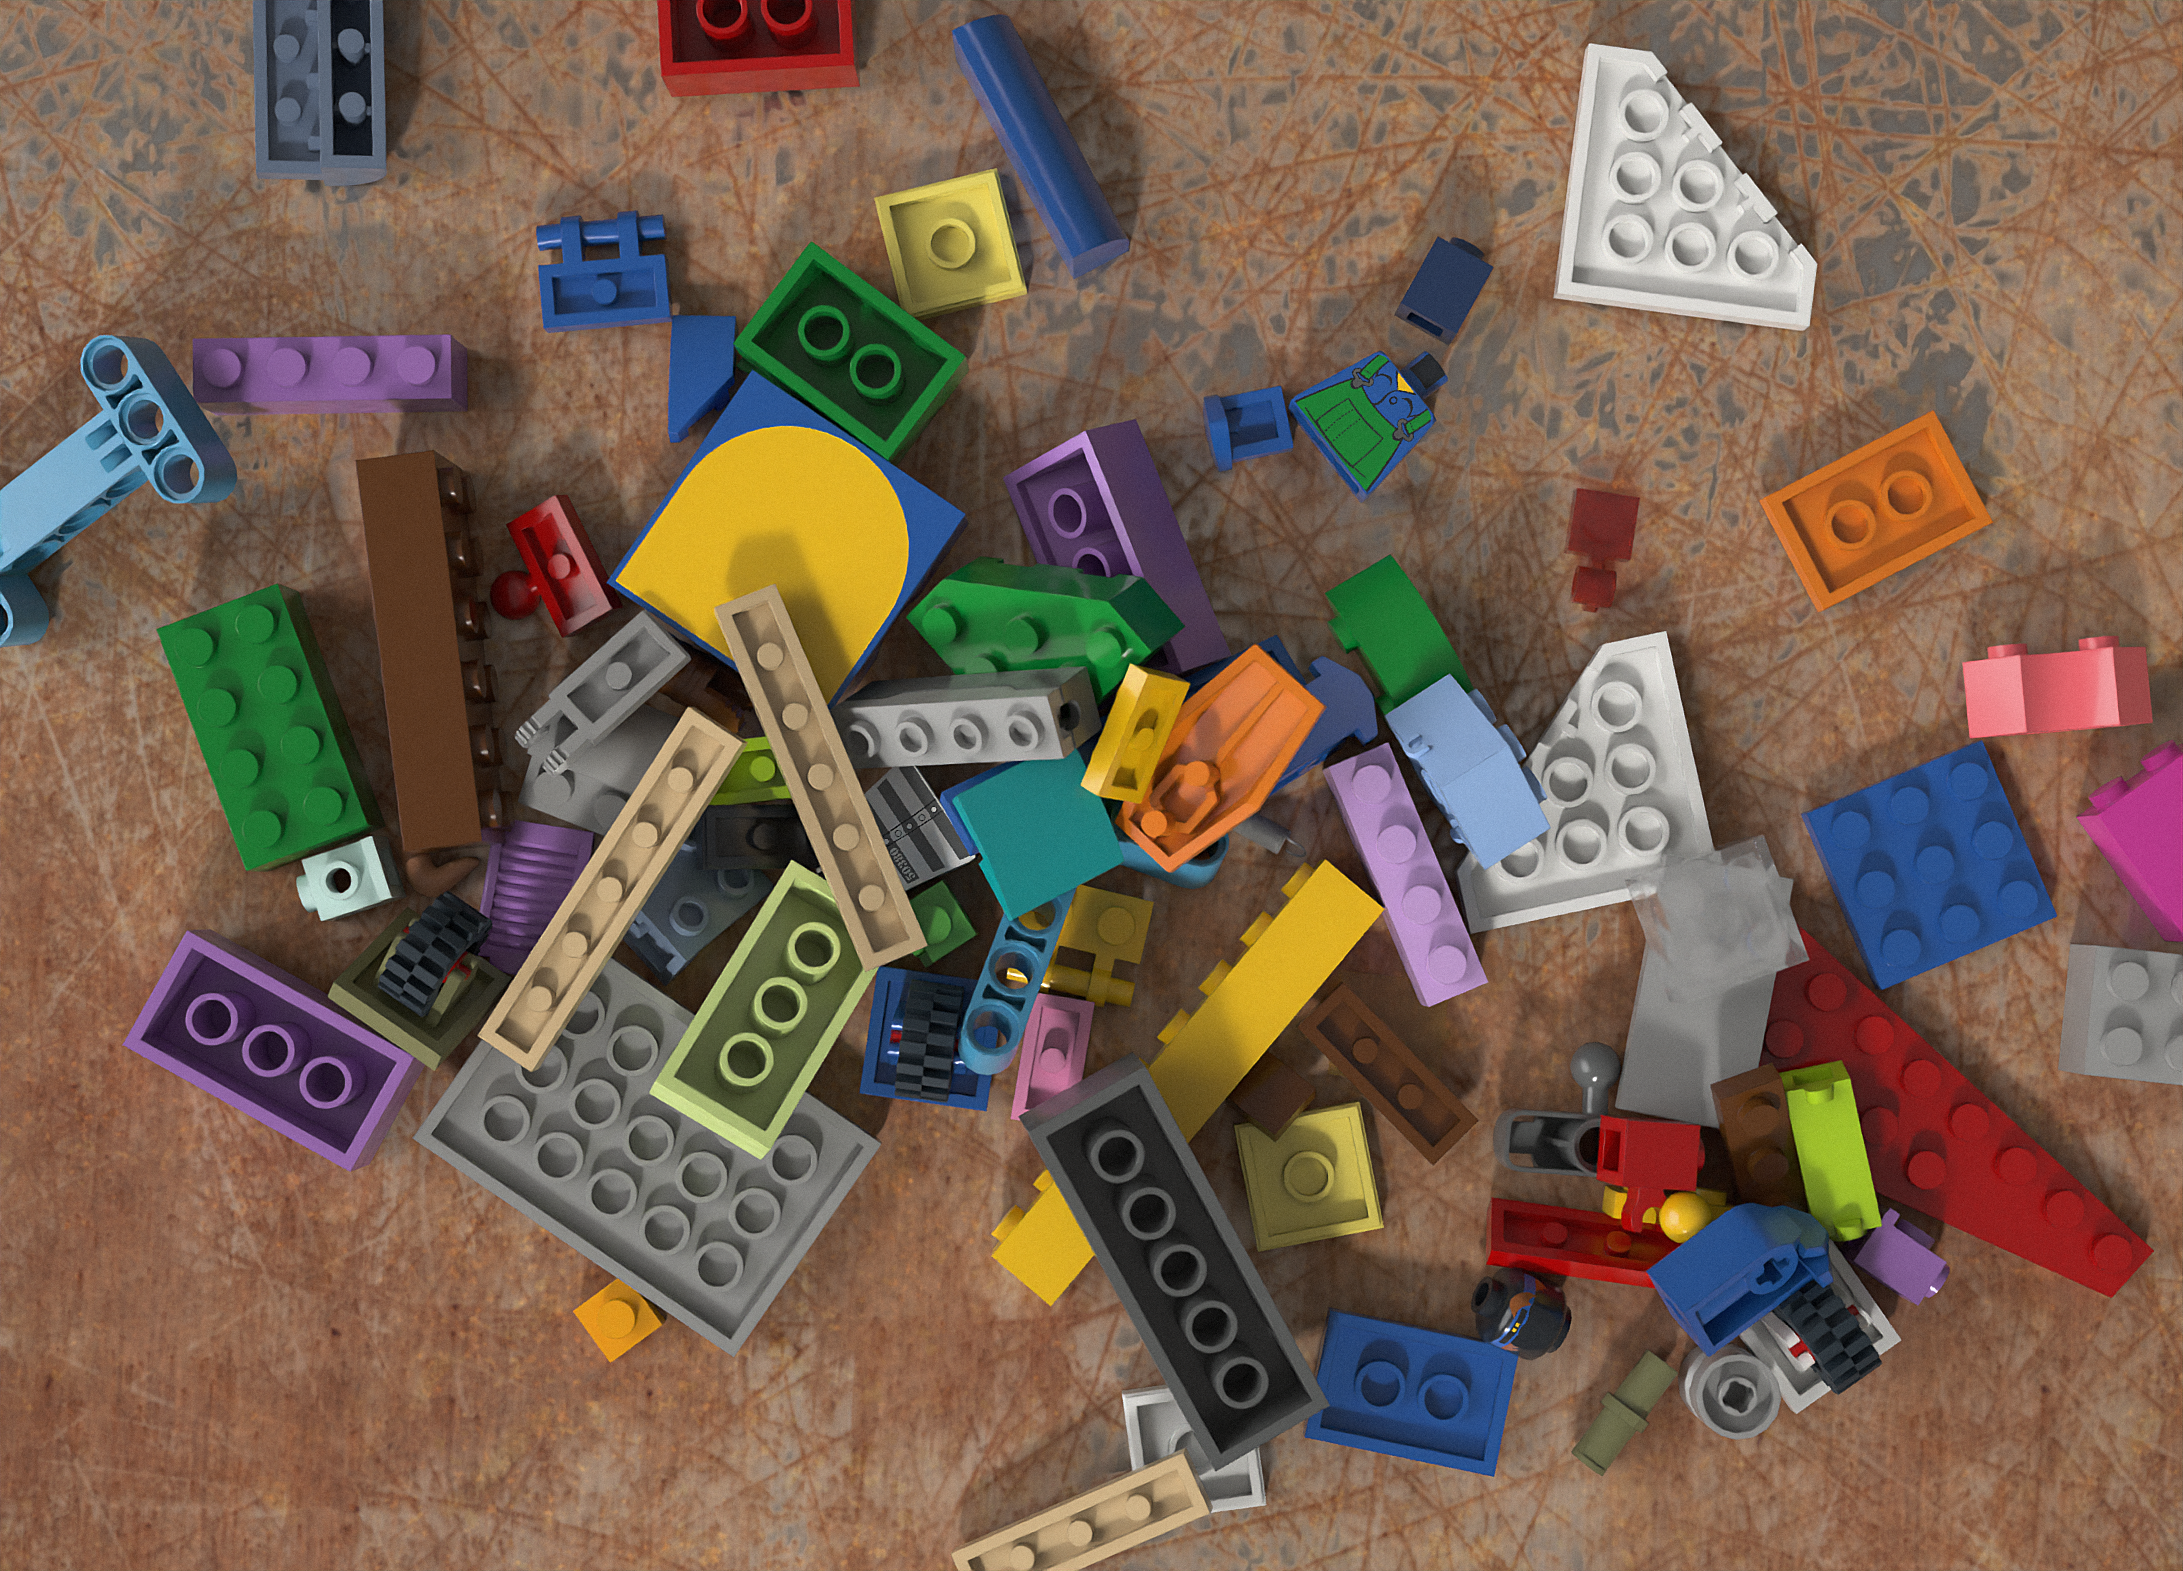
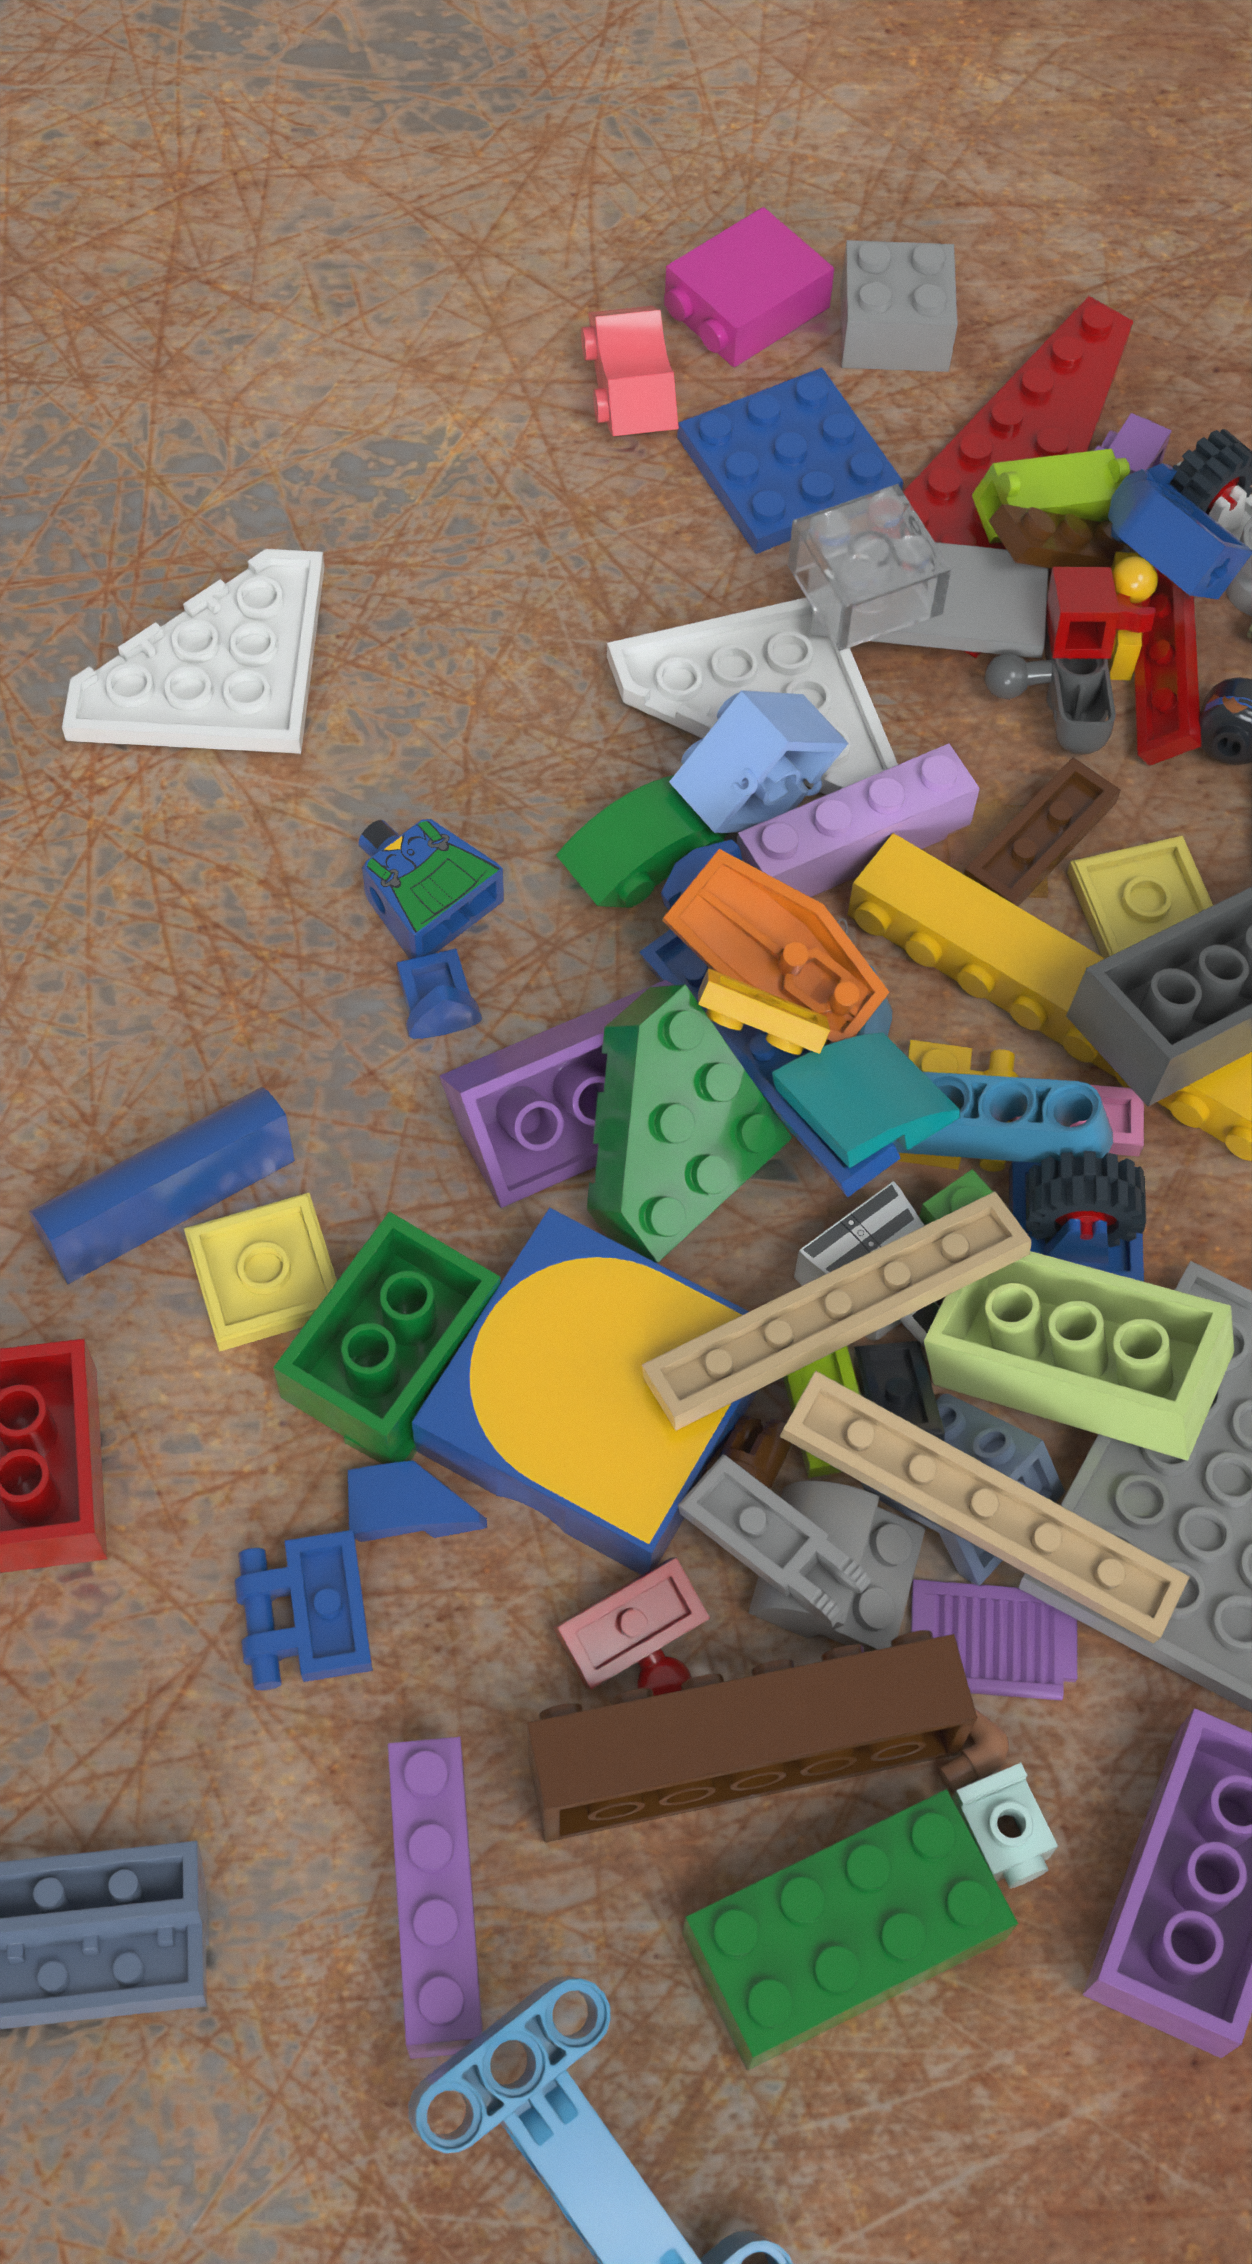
camera: 95 degrees left, 25 degrees down
plate [328,891,512,1071] -> none
light grey piece [830,666,1102,769] -> none
reddish brown tile [1226,1050,1316,1143] -> none
dark blue brick [1394,236,1494,345] -> none
clear red plate [1564,488,1640,613] -> none
orange plate [1759,410,1993,612] -> none

